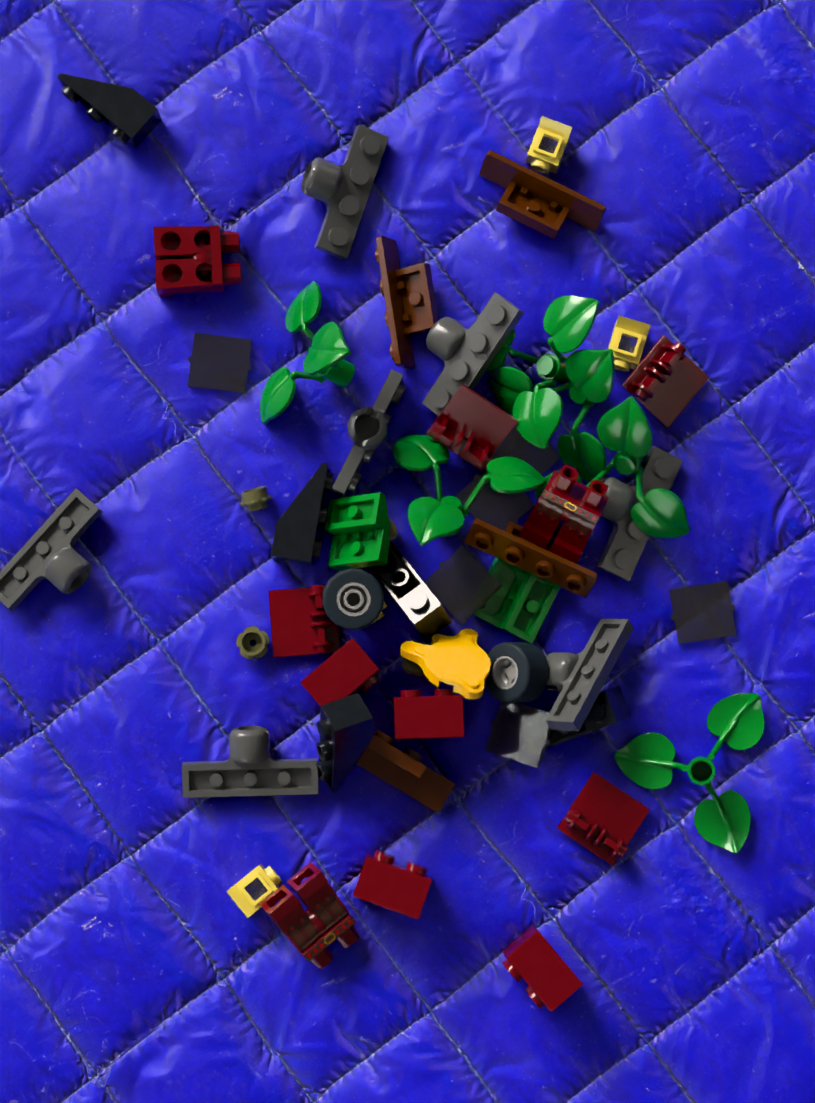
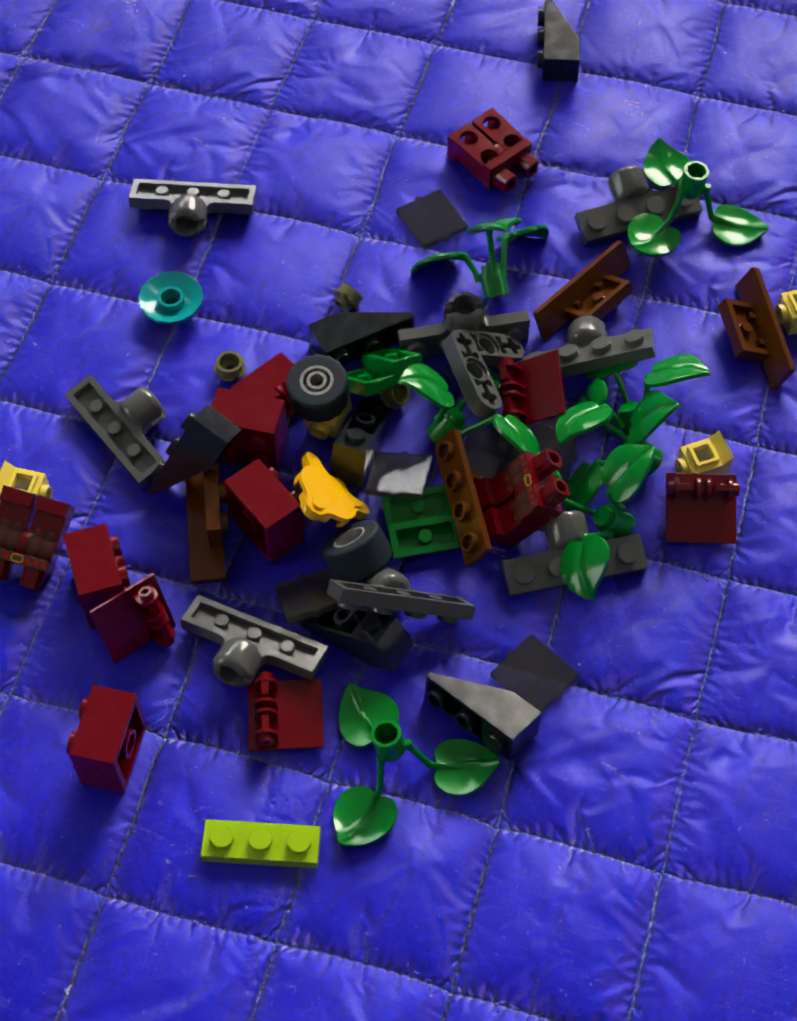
camera: 55 degrees right, 25 degrees down
none -> dark red hinge [89,573,176,663]
none -> teal dish [138,271,203,325]
none -> dark grey plate [181,595,328,688]
none -> lime plate [201,819,321,869]
none -> slope [424,672,542,761]
none -> dark grey beam [442,329,525,419]
none -> green plant [627,138,769,257]

